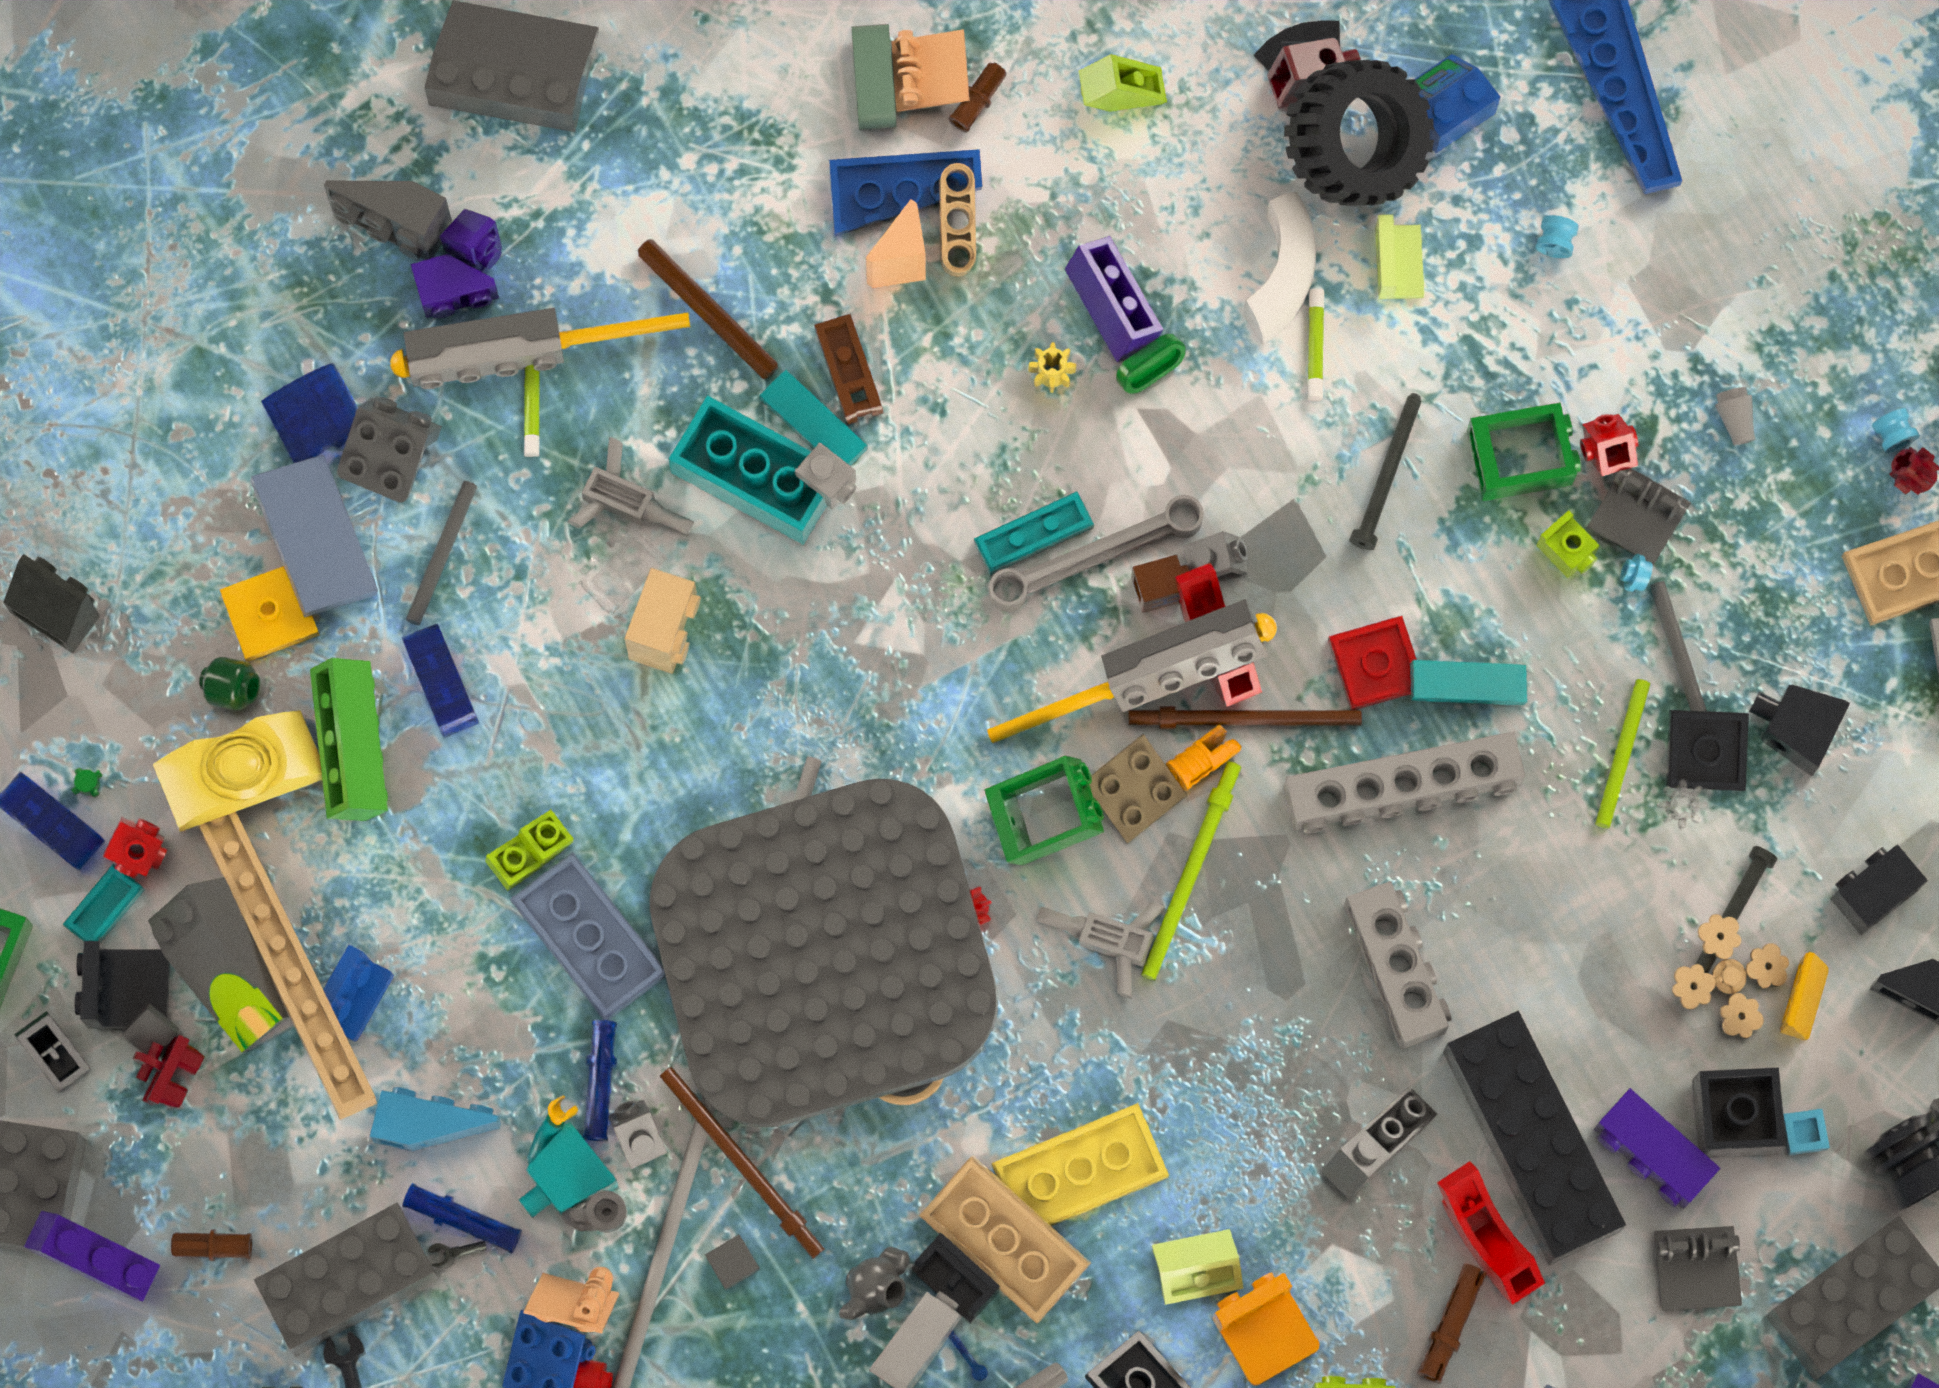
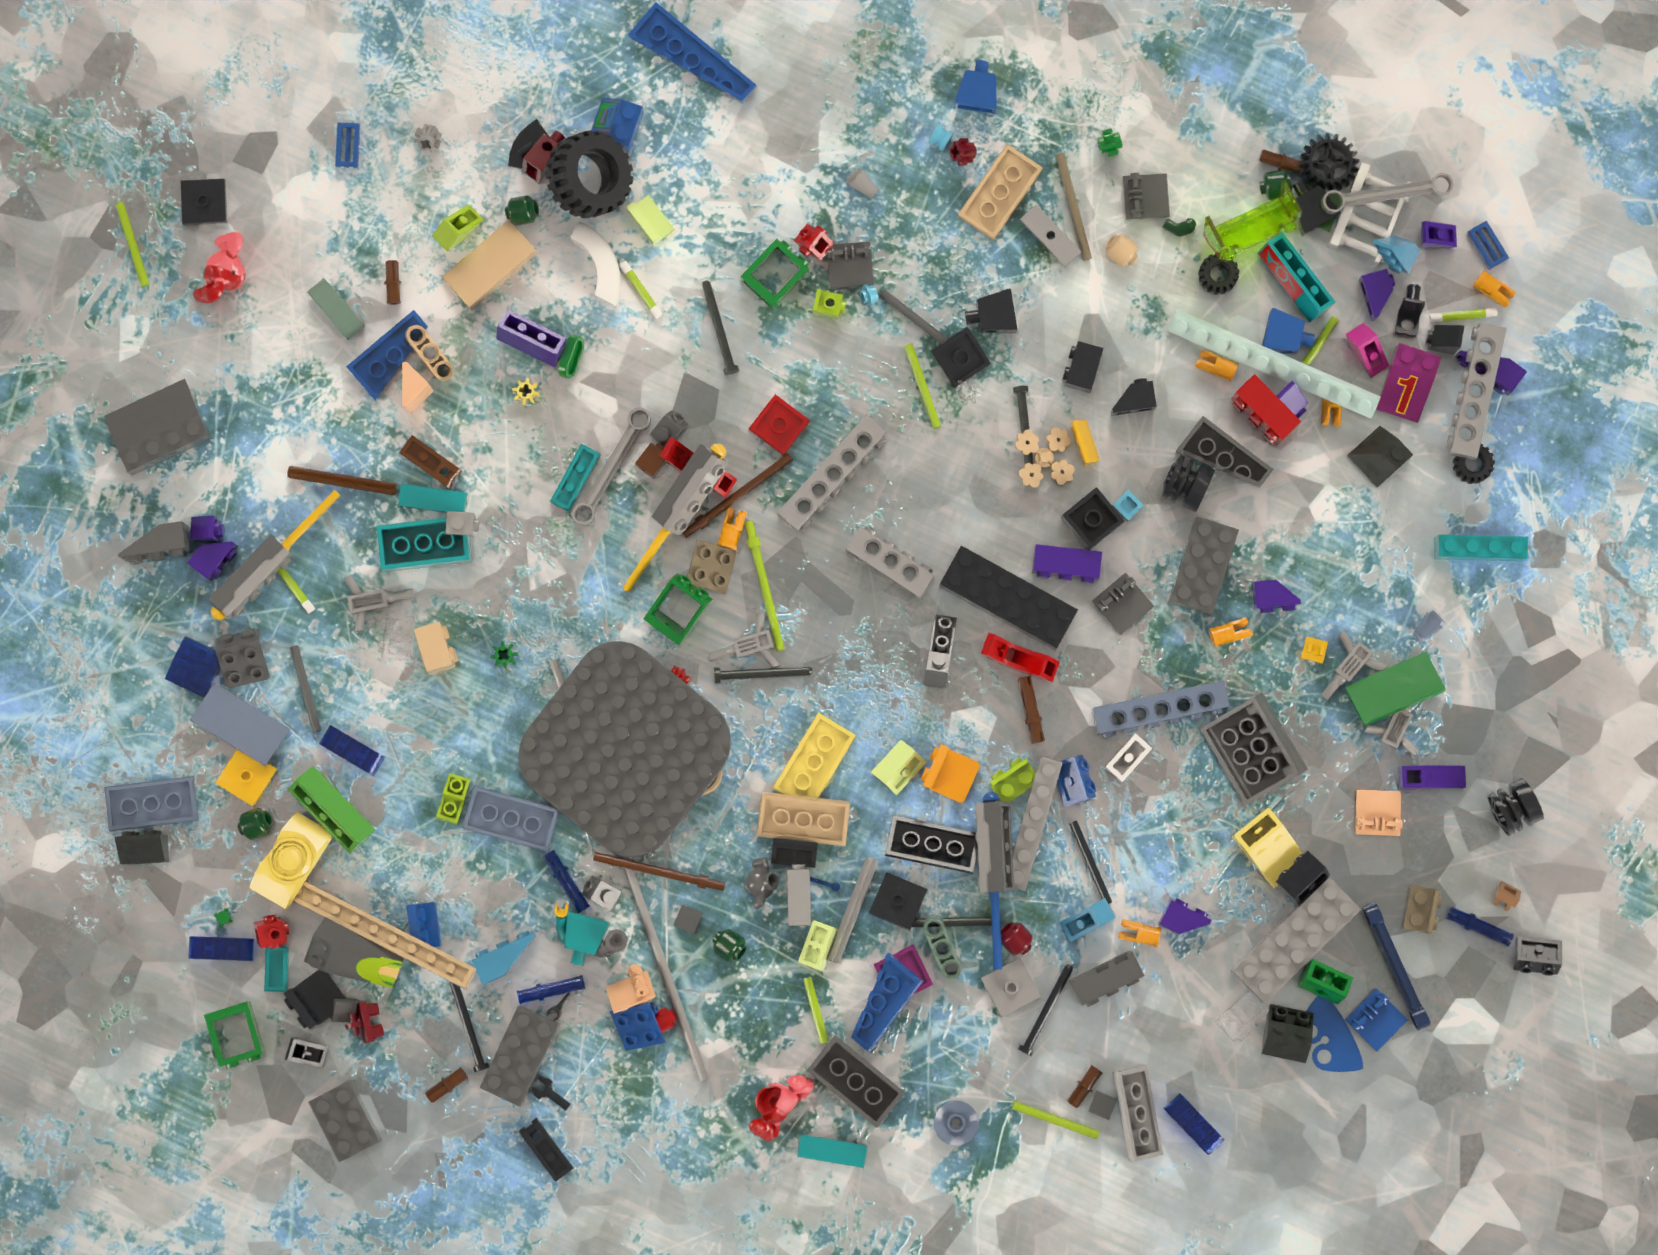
camera: 35 degrees left, 10 degrees up
dark purple brick [24,1210,160,1302] -> none
light nougat hinge [891,29,970,112] -> none
teal tile [1410,660,1528,706] -> none
medium azure wheel [1535,215,1579,259] -> none
none -> sand blue tile [104,776,199,832]
none -> tan slope [442,220,537,310]
none -> black bar [449,981,489,1072]
none -> green gear [490,641,518,670]
none -> dark green head [505,195,539,226]
none -> dark green head [712,929,747,962]
none -> pearl dark grey bar [714,666,812,684]

